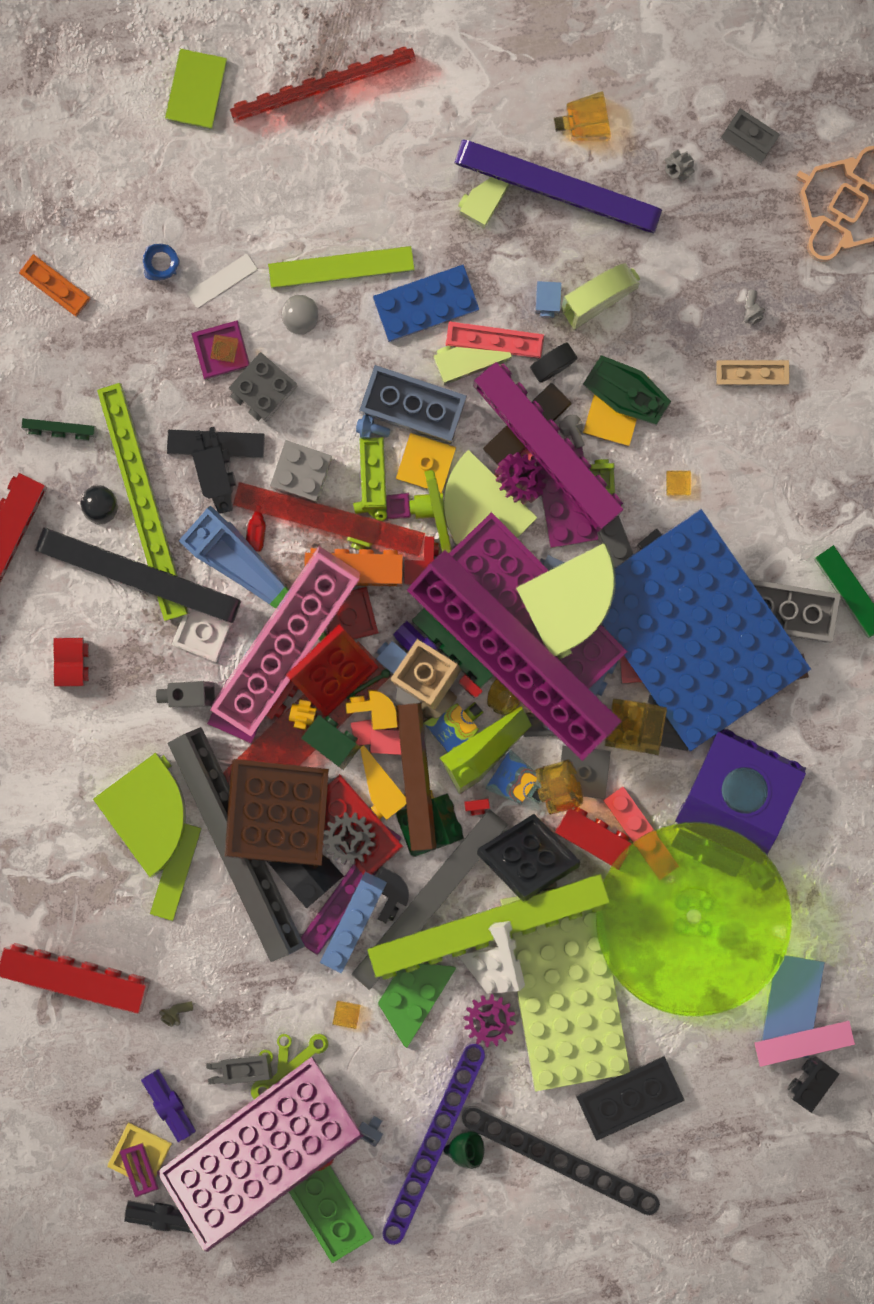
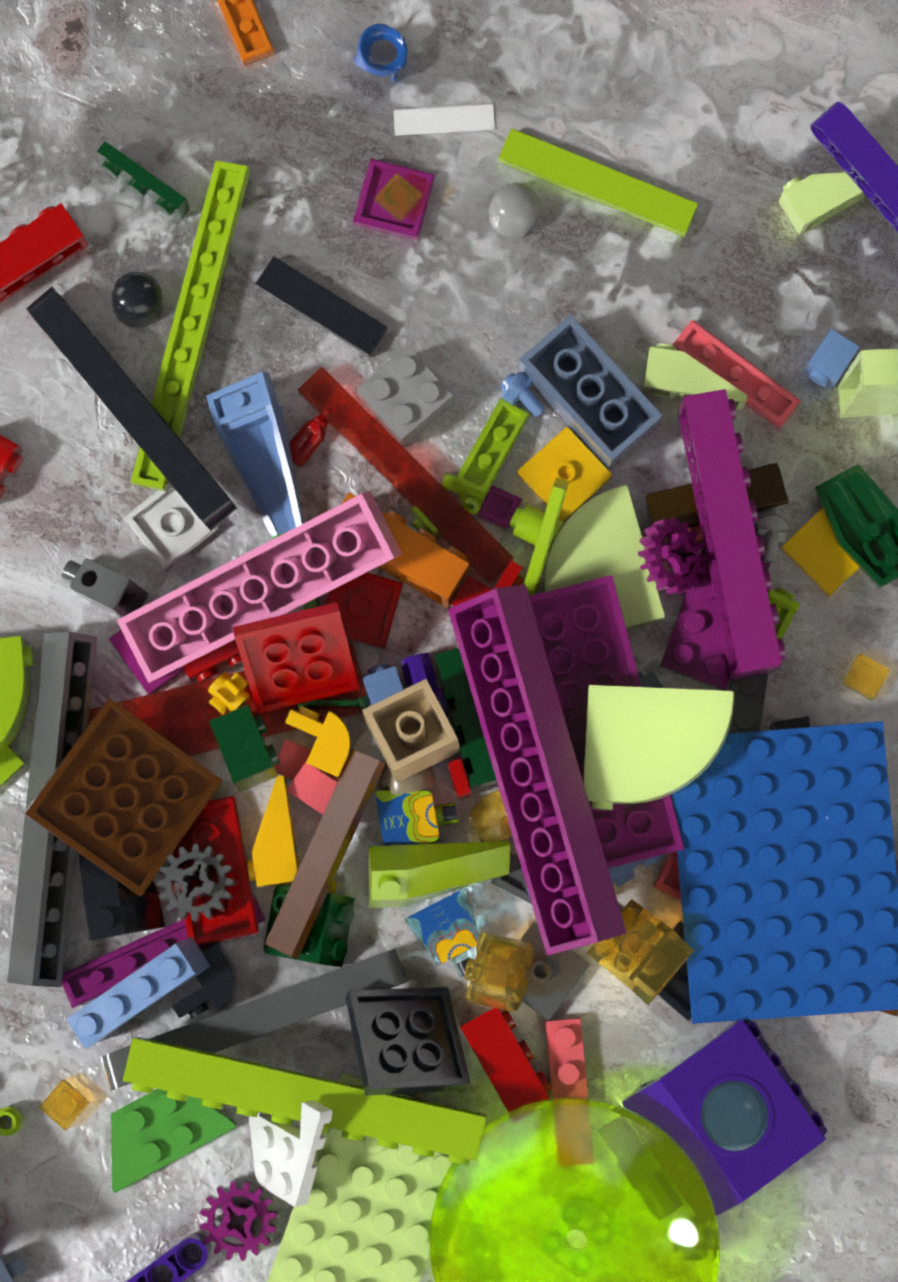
camera: 35 degrees right, 5 degrees down
black hinge [192,427,236,514] -> none
dark grey brick [229,352,298,422] -> none
blue plate [373,264,479,342] -> none
red plate [464,799,490,815] -> none
black tyre [530,342,578,383] -> none

